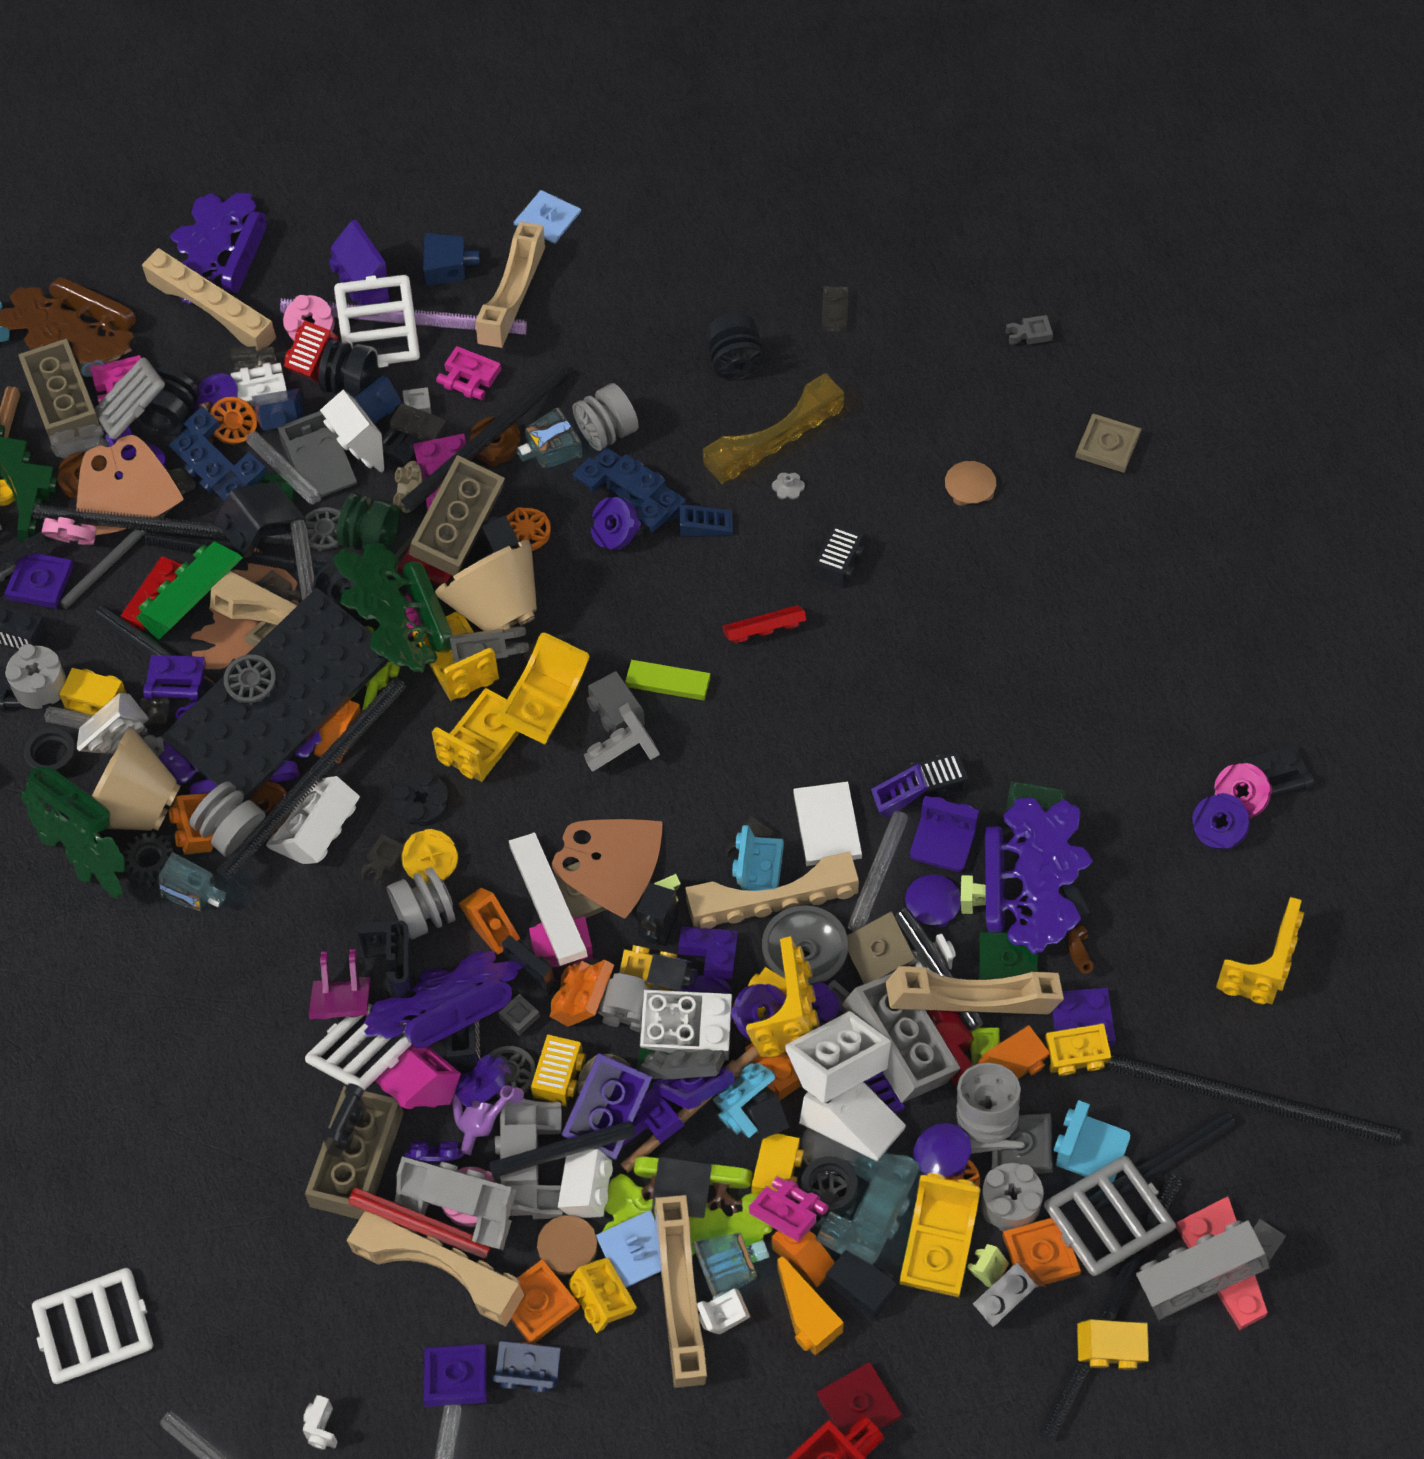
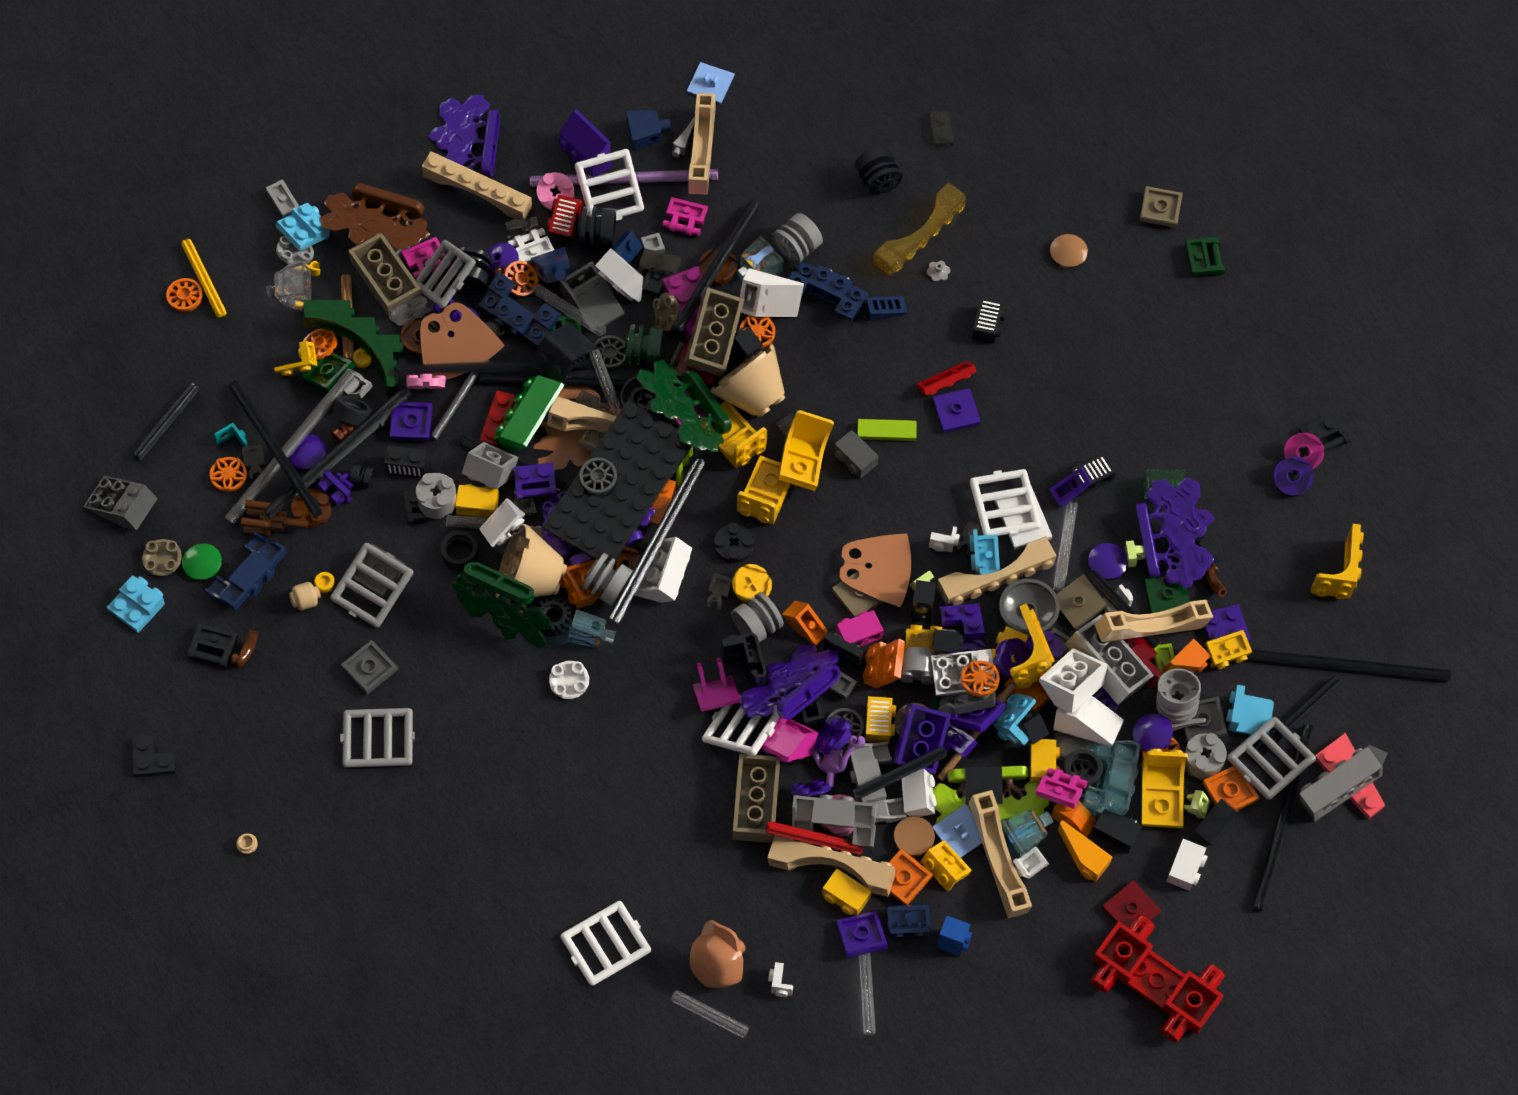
camera: 15 degrees left, 5 degrees up
black plate [323,1083,366,1158] -> none
dark grey hinge [450,626,529,663] -> none
white tile [509,833,587,965] -> none
light grey bracket [584,703,660,772] -> none
dark purple plate [591,497,641,551] -> none
dark purple bracket [910,796,979,872] -> none
dark grey plate [1006,315,1053,345] -> none
yellow brick [1077,1320,1149,1370] -> none
none -> light grey brick [462,442,519,489]
none -> white dish [549,661,589,699]
none -> light grey piece [672,117,695,157]
none -> nougat piece [690,920,746,988]
none -> white slope [740,268,804,317]
none -> yellow brick [822,869,872,916]
none -> white bracket [929,526,960,552]
none -> dark purple plate [932,388,981,433]
none -> blue brick [937,916,972,956]
none -> orange wheel [961,661,1000,697]
none -> white bar [970,469,1041,537]
none -> white brick [1166,839,1208,891]
none -> dark green plate [1185,237,1225,276]

